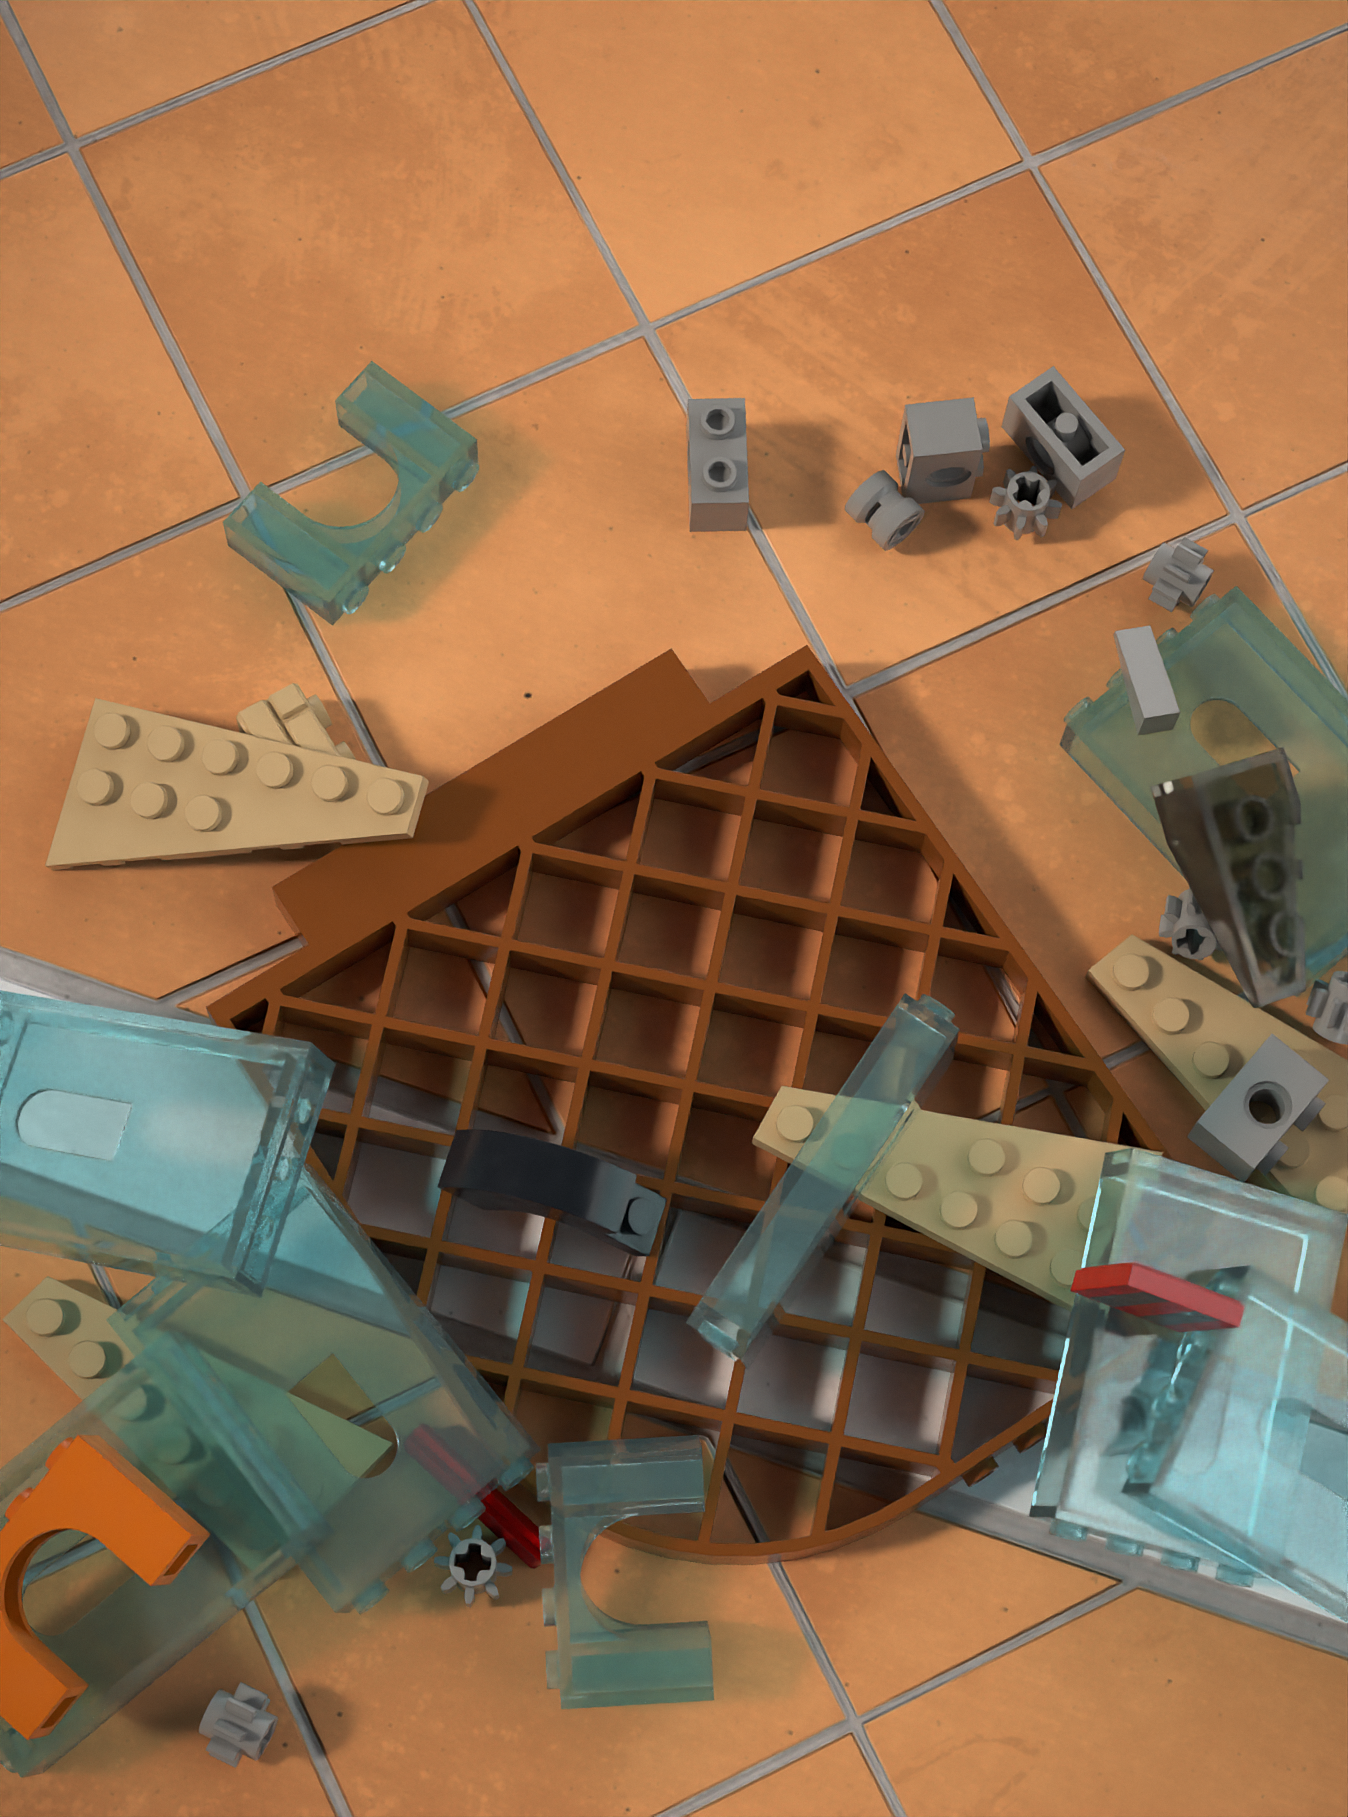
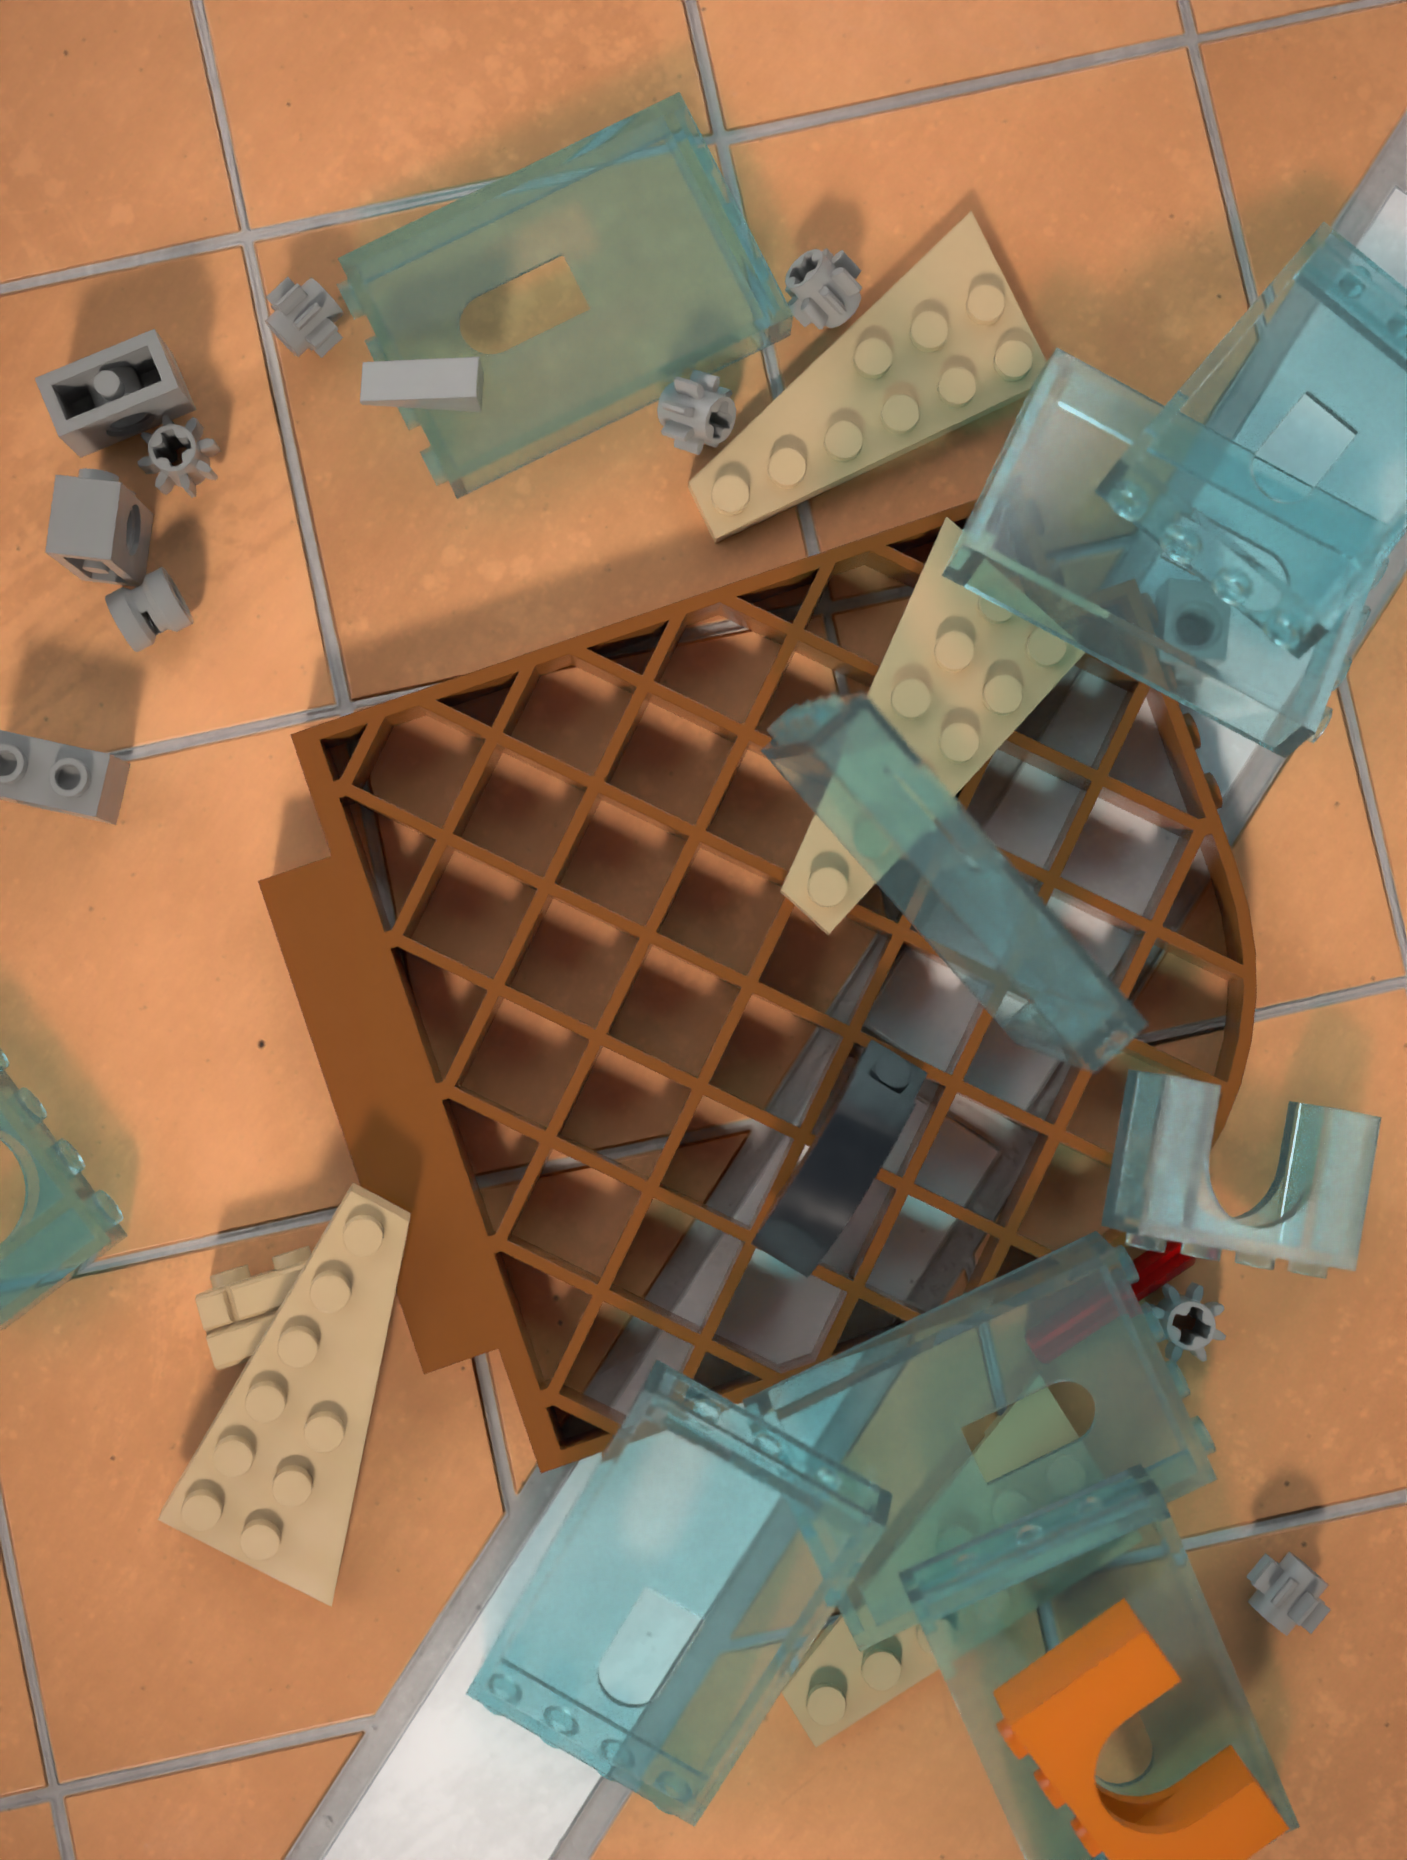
camera: 75 degrees left, 15 degrees up
red tile [1070,1261,1245,1332] -> none
clear smoke wedge [1150,747,1306,1008] -> none
light grey brick [1187,1034,1329,1183] -> none

